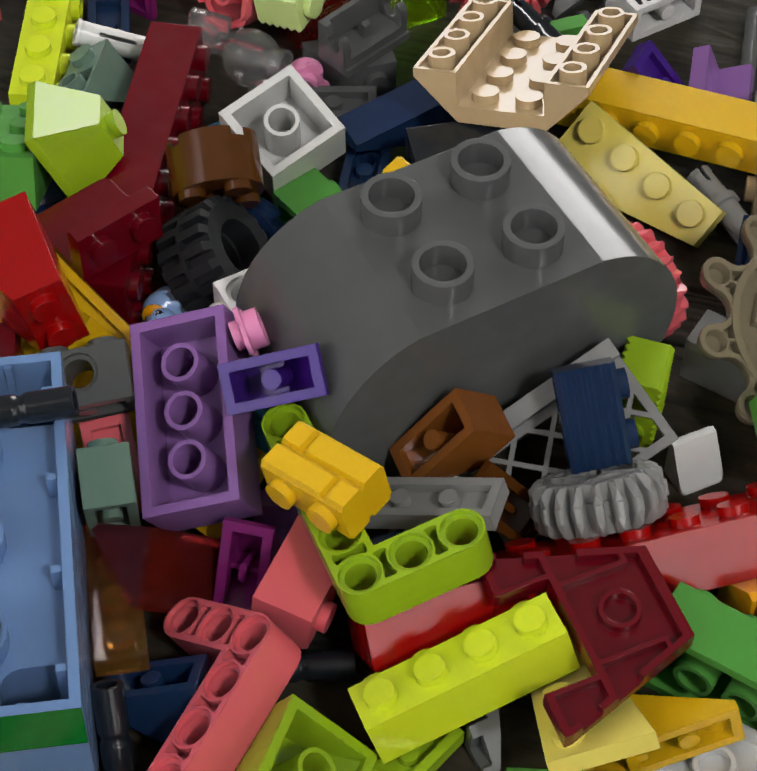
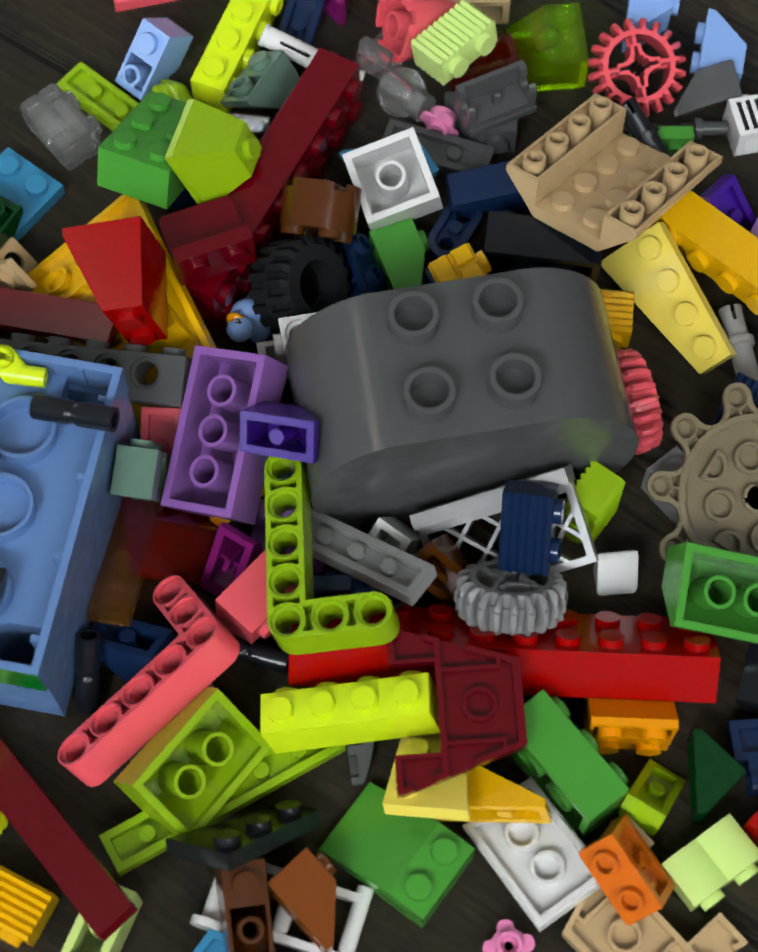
camera: 20 degrees right, 15 degrees up
bright pink plate [228,307,270,356] -> none
yellow brick [260,421,392,539] -> none
dark orange slope [389,388,516,477] -> none

